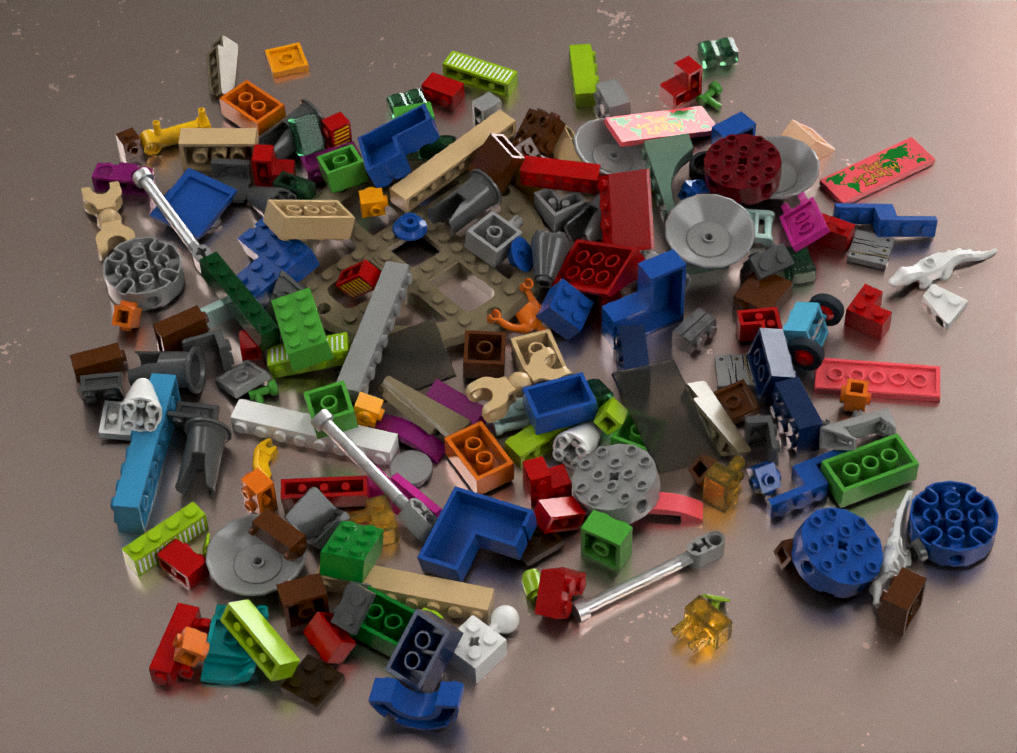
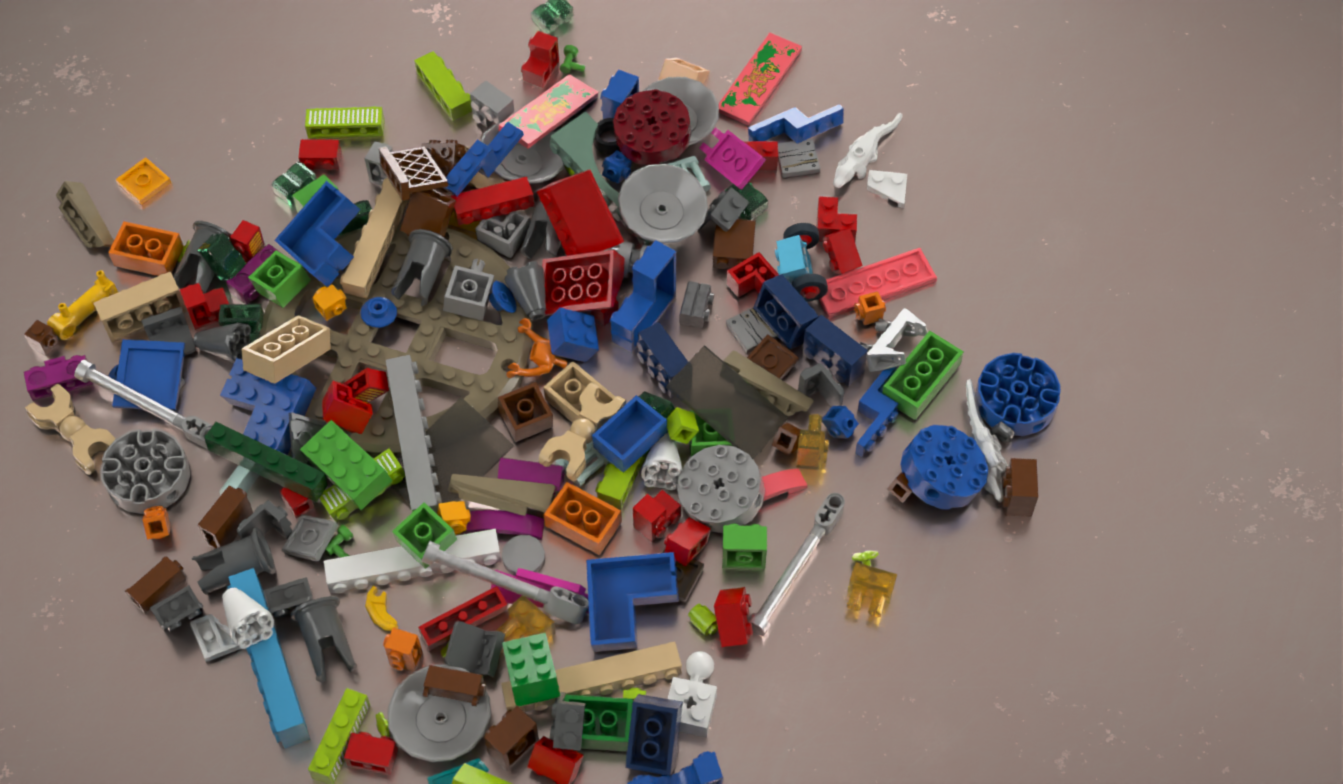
camera: 30 degrees left, 10 degrees up
none -> red brick [322,380,372,435]
none -> reddish brown fence [379,147,448,201]
none -> blue bracket [443,122,524,196]
none -> red brick [823,229,863,274]

